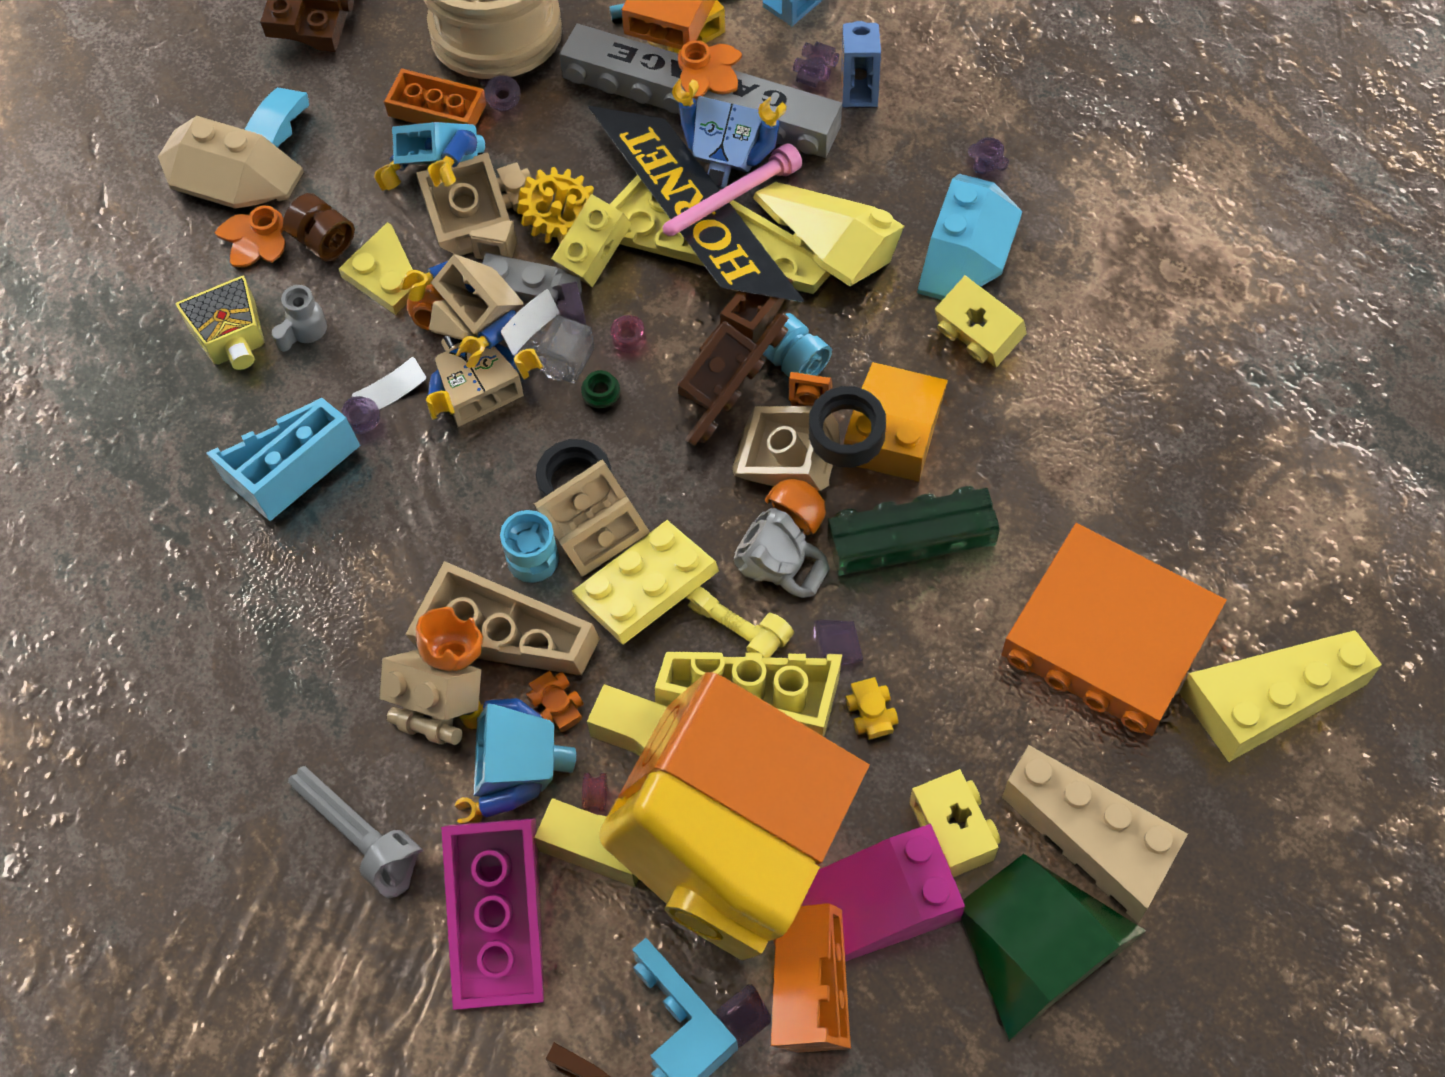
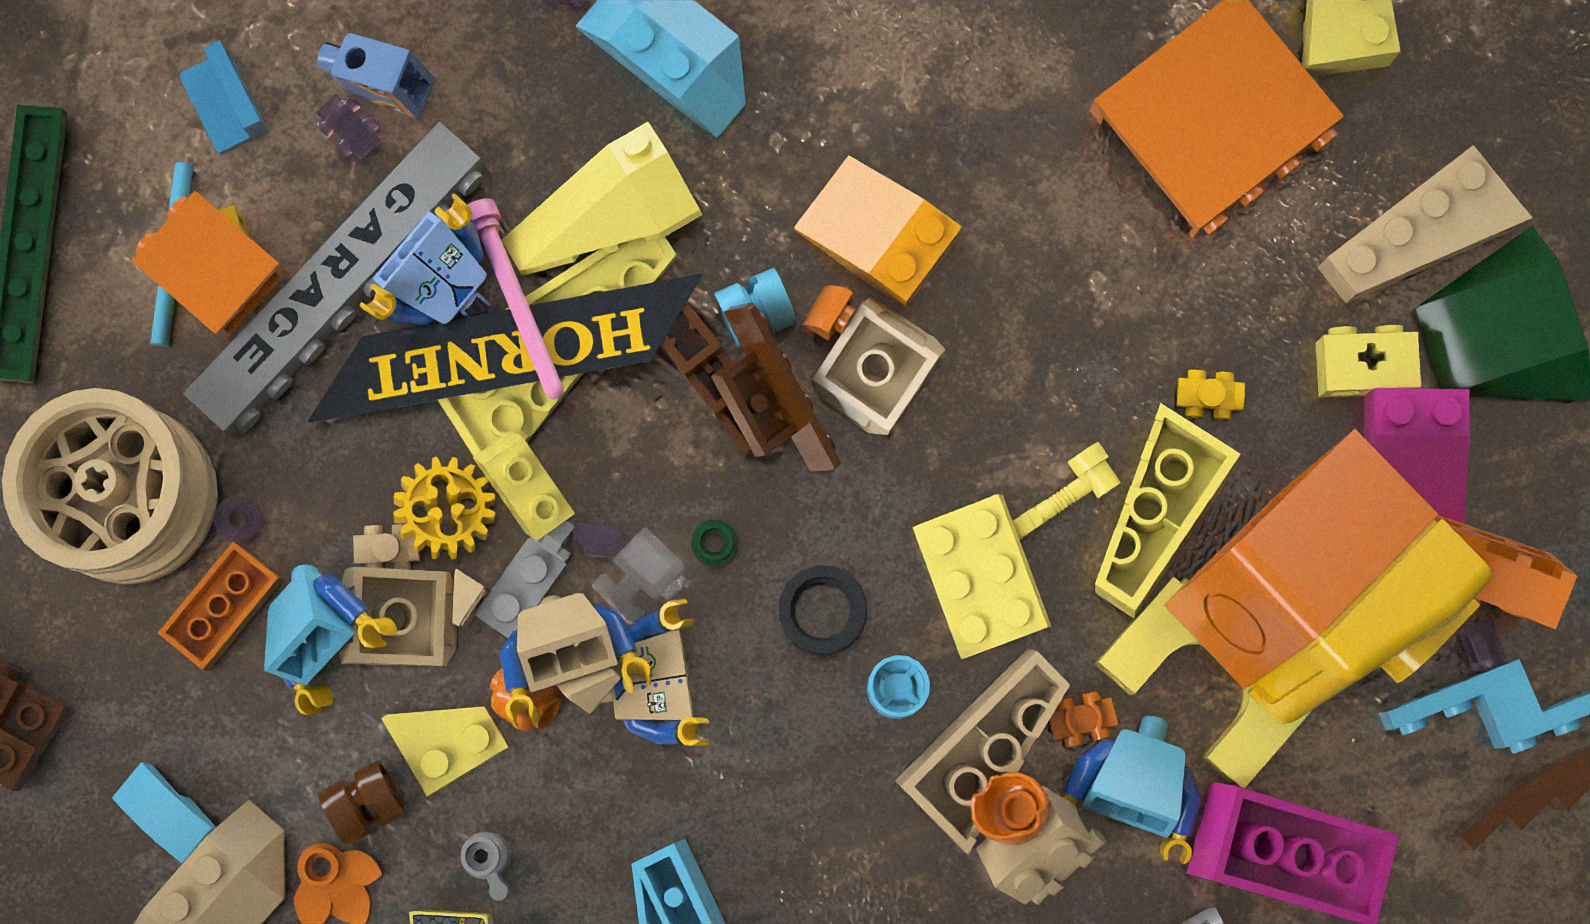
camera: 70 degrees left, 20 degrees up
clear purple plate [341,396,380,435] -> none
white sticker [352,357,426,416] -> none
white sticker [501,289,559,356] -> none
tan slope [534,459,650,577] -> none
clear pink bush [582,772,608,812] -> none
clear pink bush [610,315,646,353] -> none
orange plate [678,40,742,99] -> none
light grey piece [734,508,830,598] -> none
orange hair [765,479,826,535] -> none
black tyre [809,386,886,468] -> none
clear purple slope [813,619,863,665] -> none
clear green brick [827,486,1000,576] -> none
light yellow brick [934,275,1027,368] -> none

